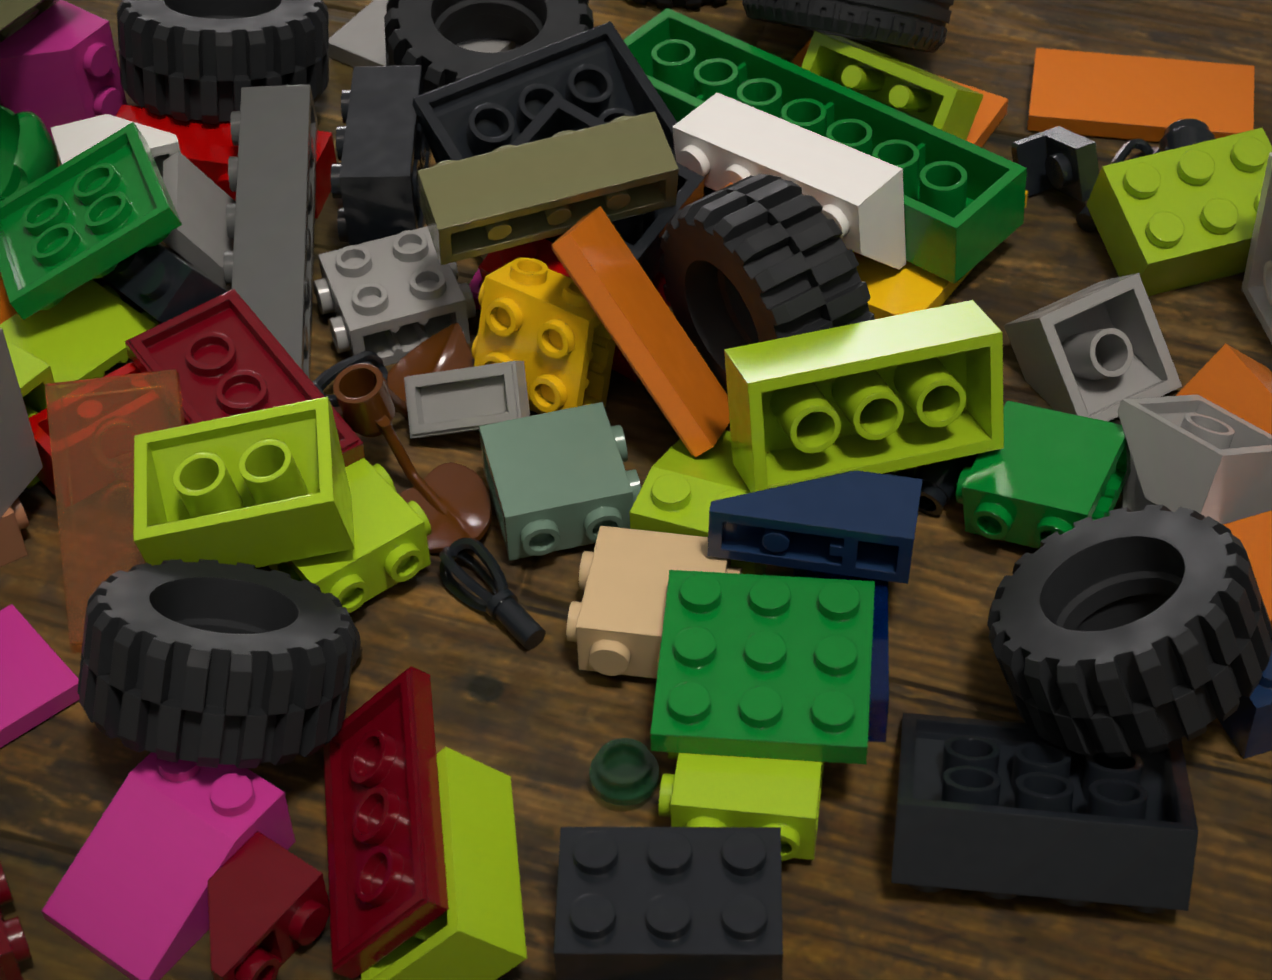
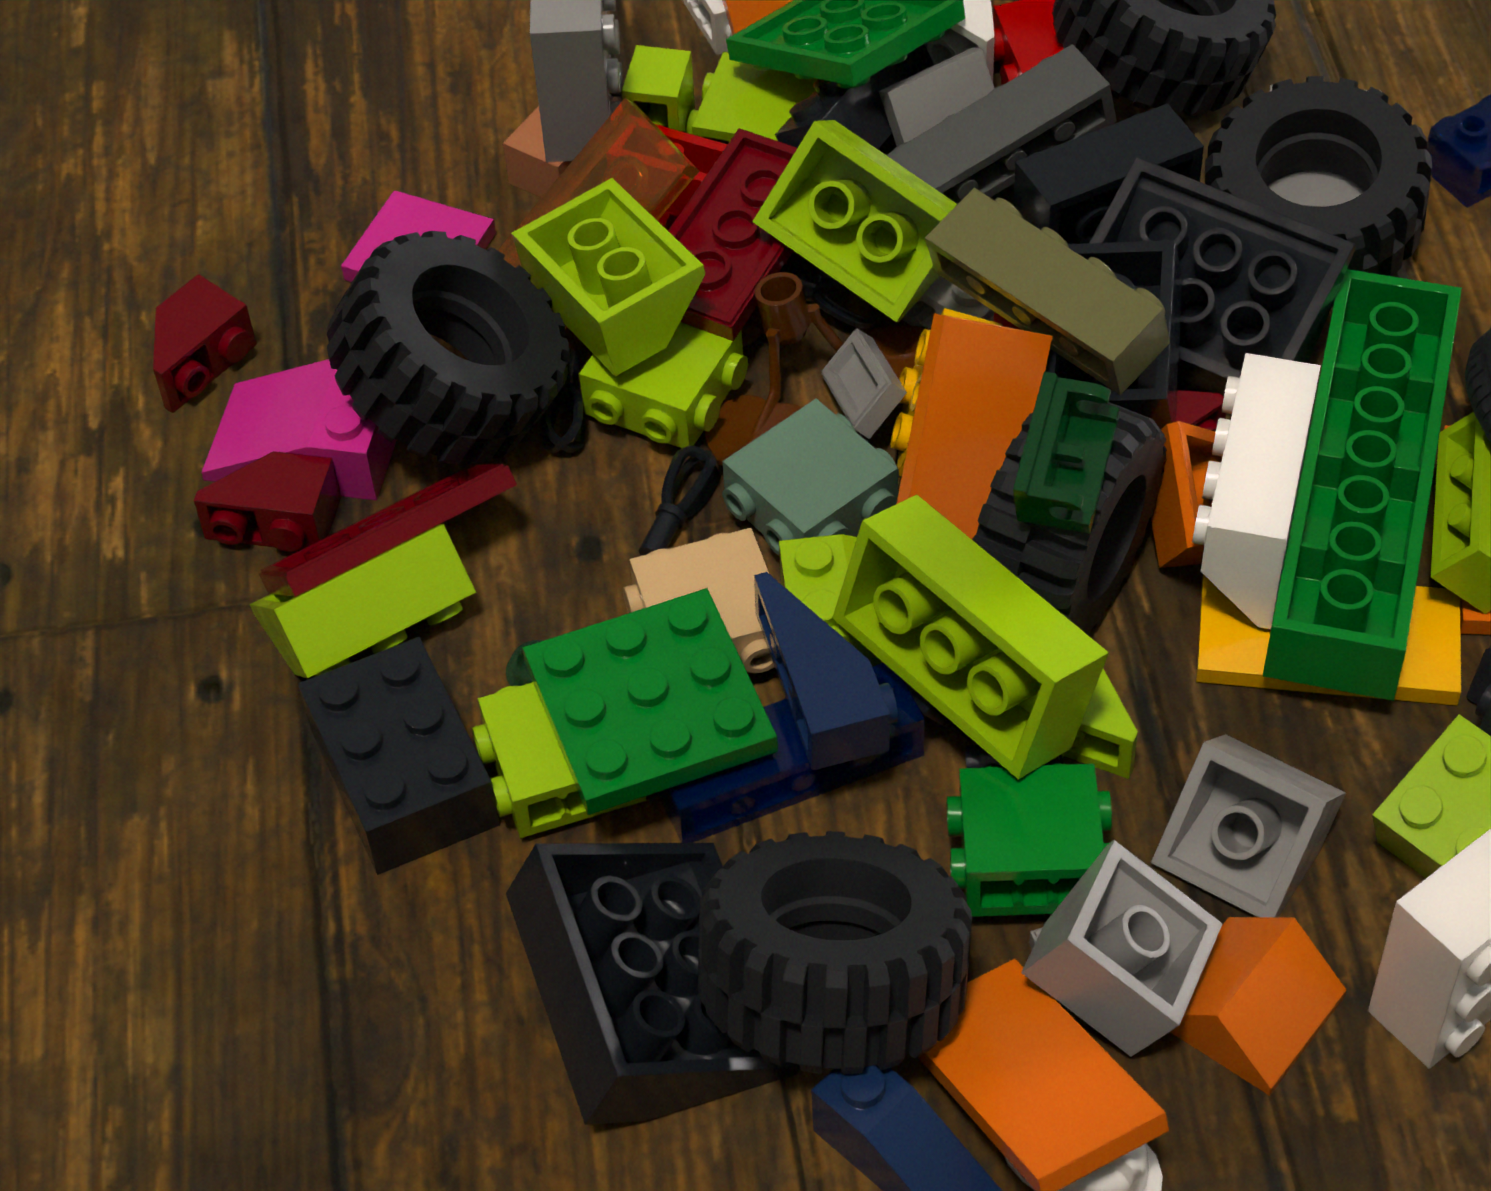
camera: 65 degrees right, 5 degrees up
none -> lime slope [752,120,957,322]
none -> dark green hinge [1013,372,1119,534]

